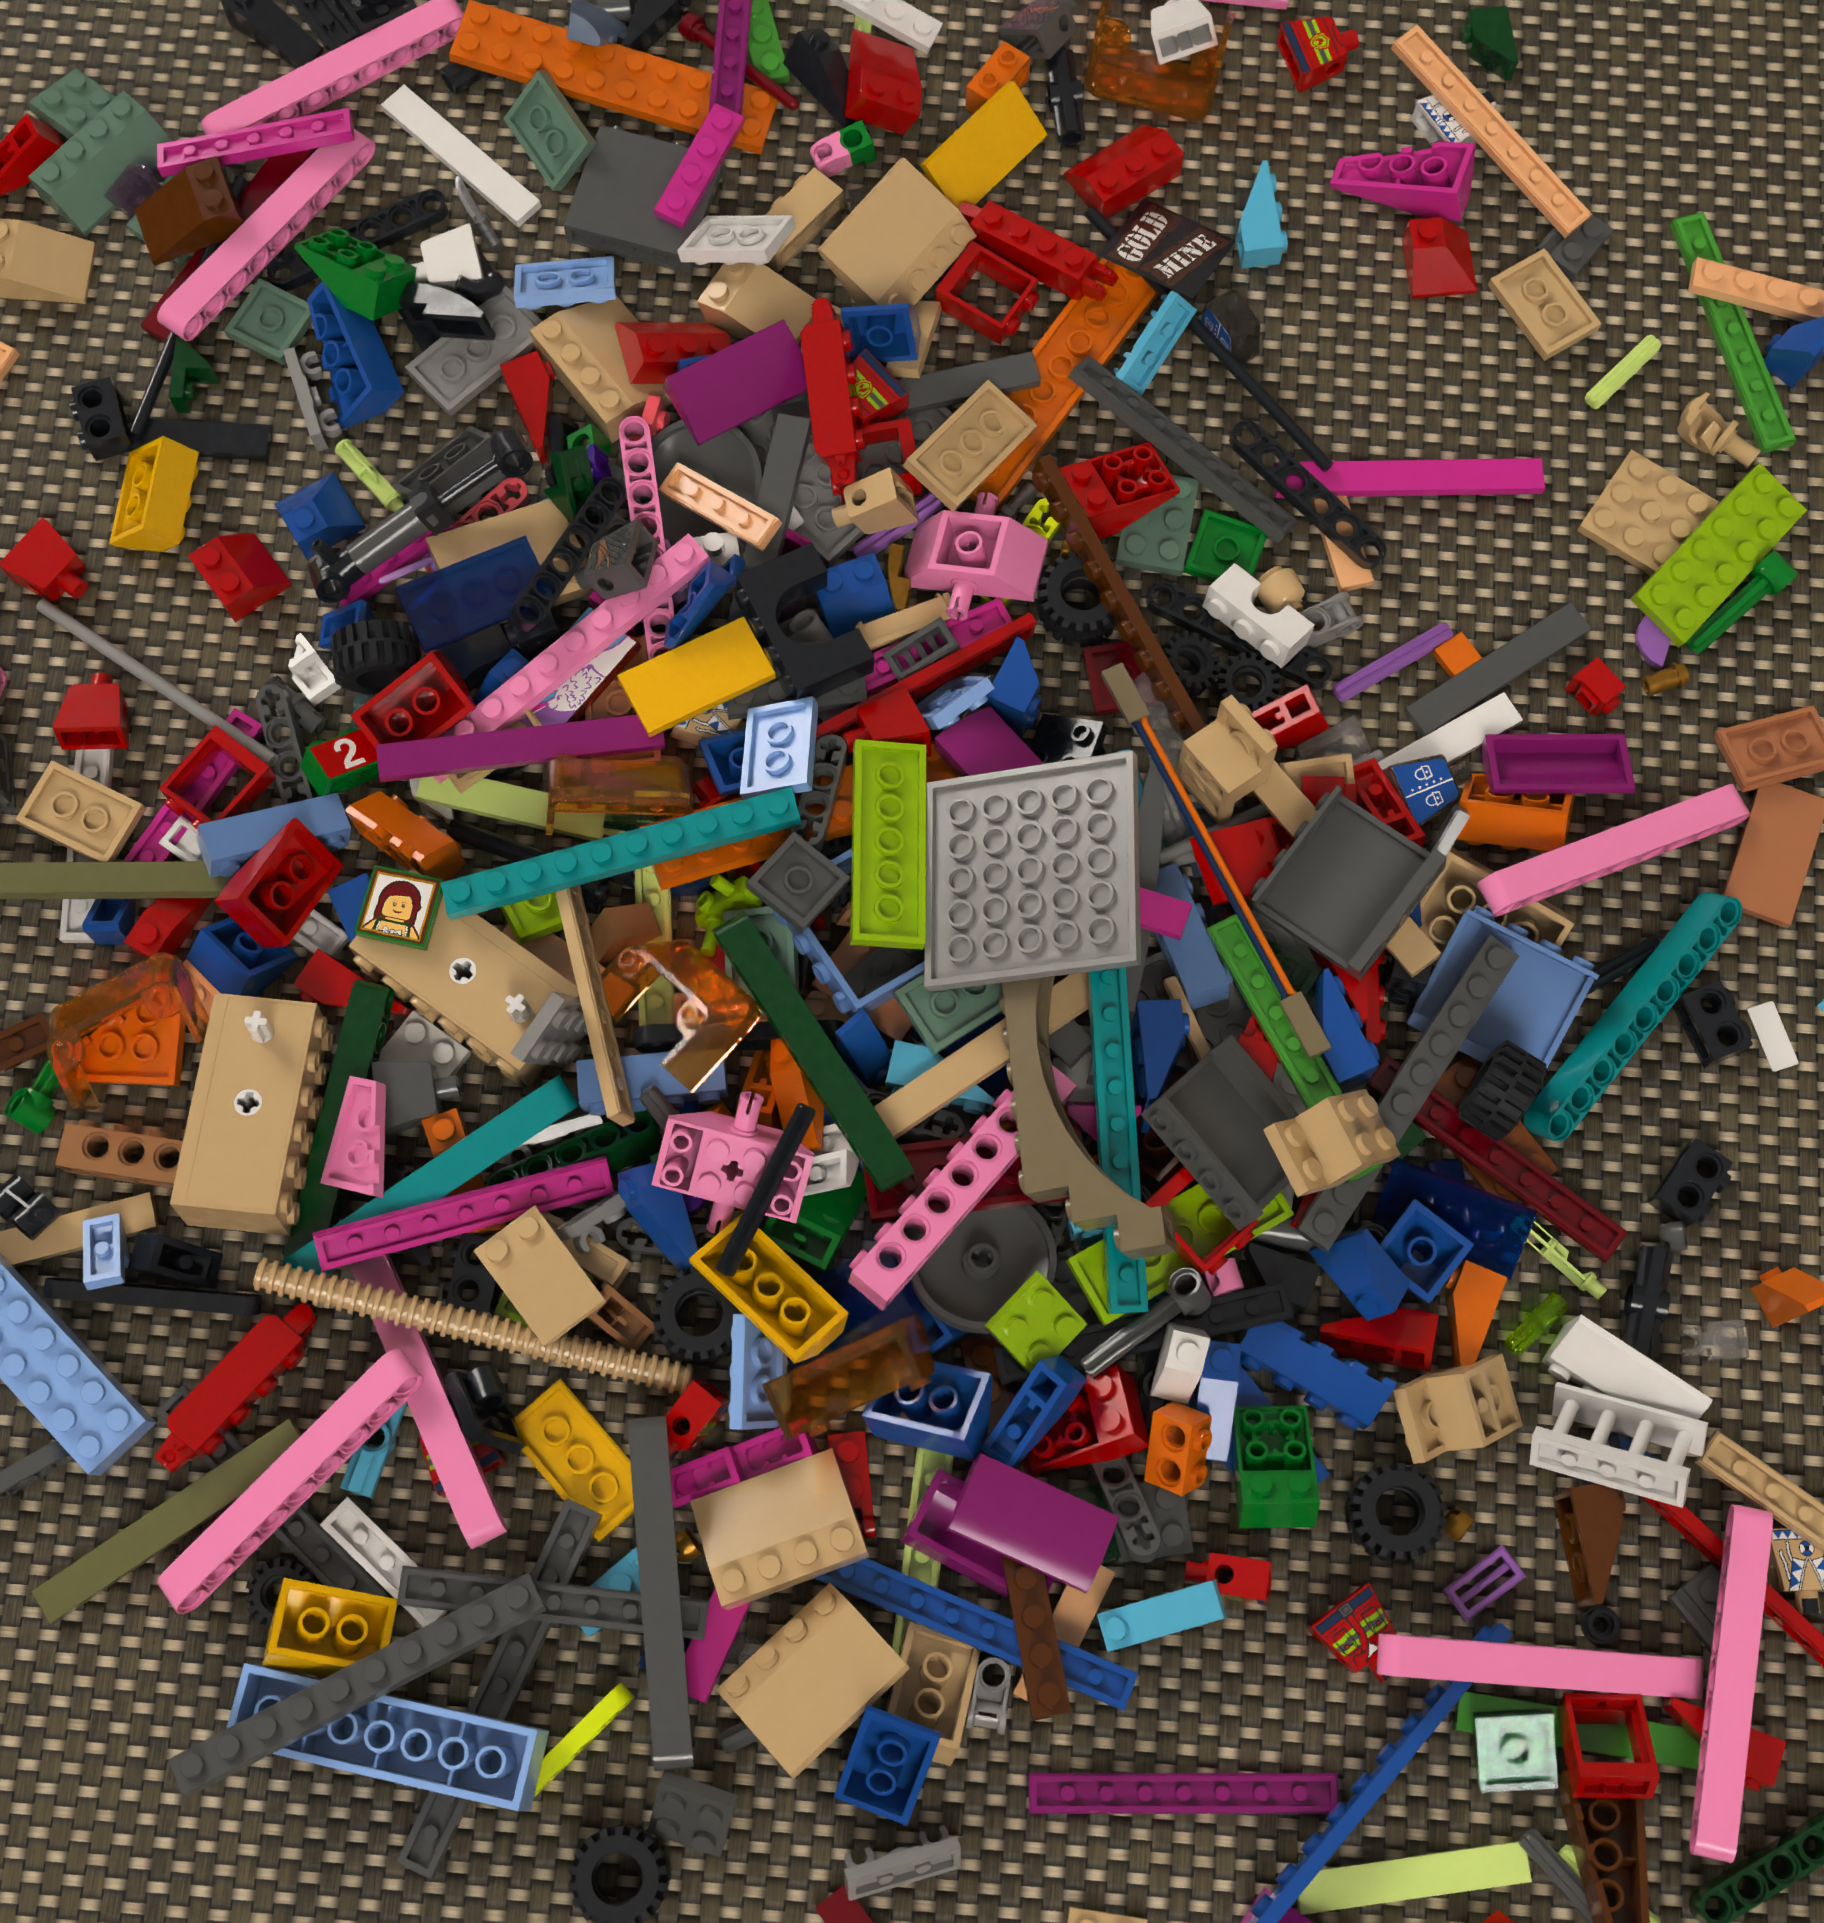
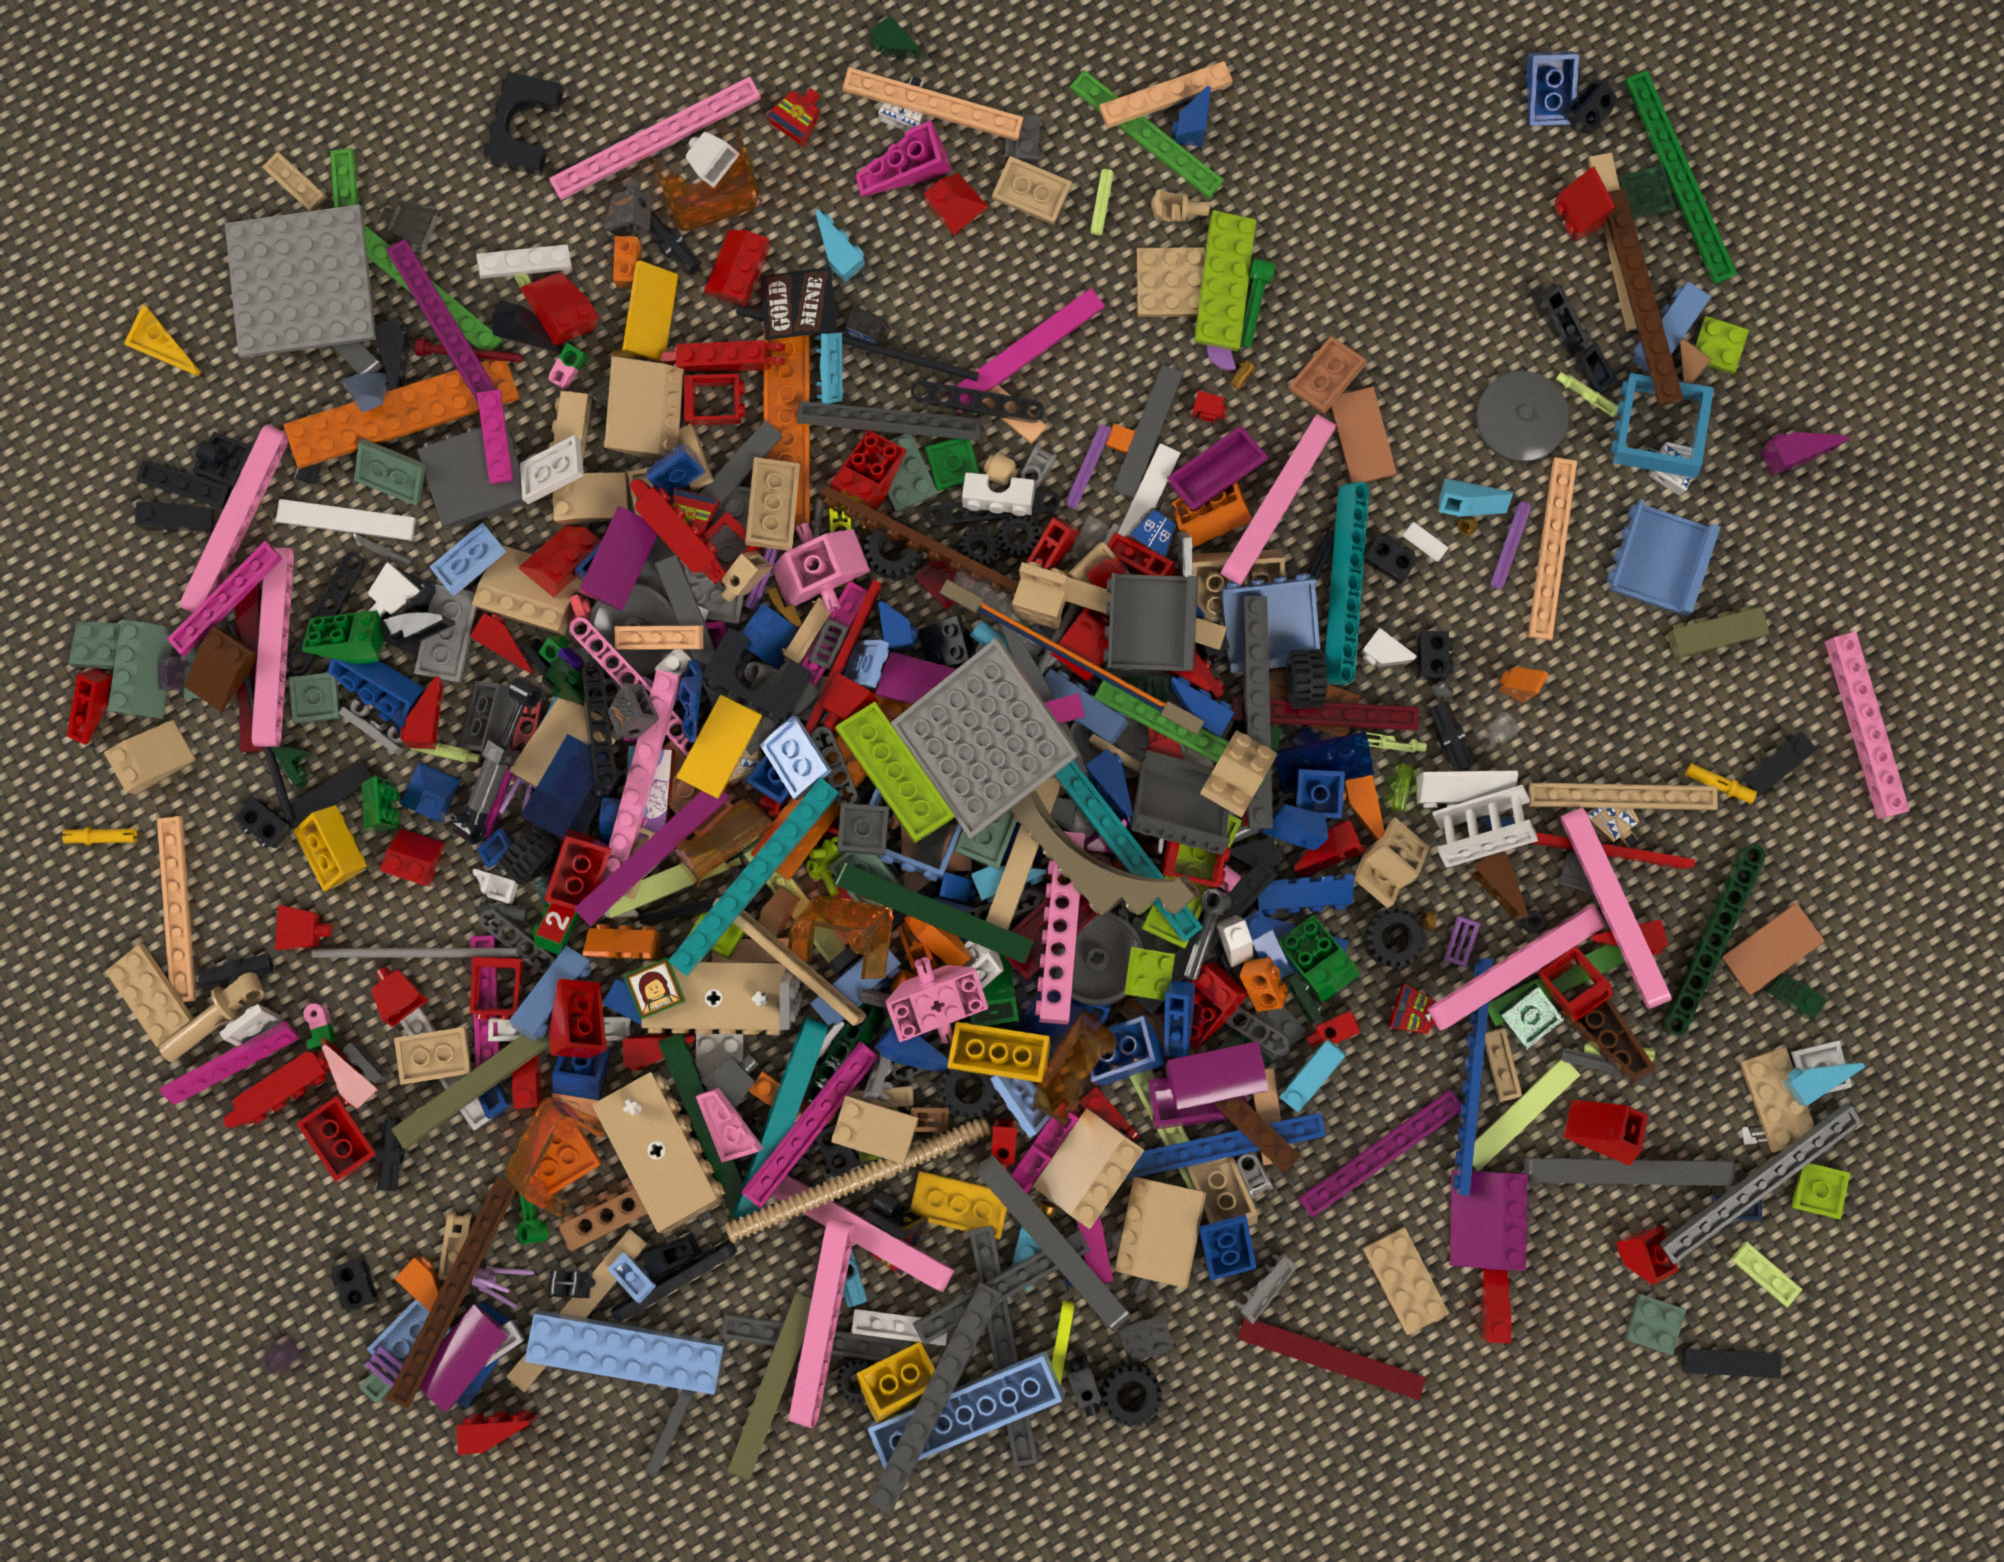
camera: 30 degrees left, 10 degrees up
red hinge [154,1303,317,1473] -> none
black axle [716,1103,816,1277] -> none
none -> green slope [361,776,401,832]
none -> red slope [400,676,444,750]
none -> black torso [1064,1354,1101,1416]
none -> clear green plate [1285,977,1323,1023]
none -> white slope [1360,628,1416,667]
none -> tan tile [1484,1028,1523,1102]

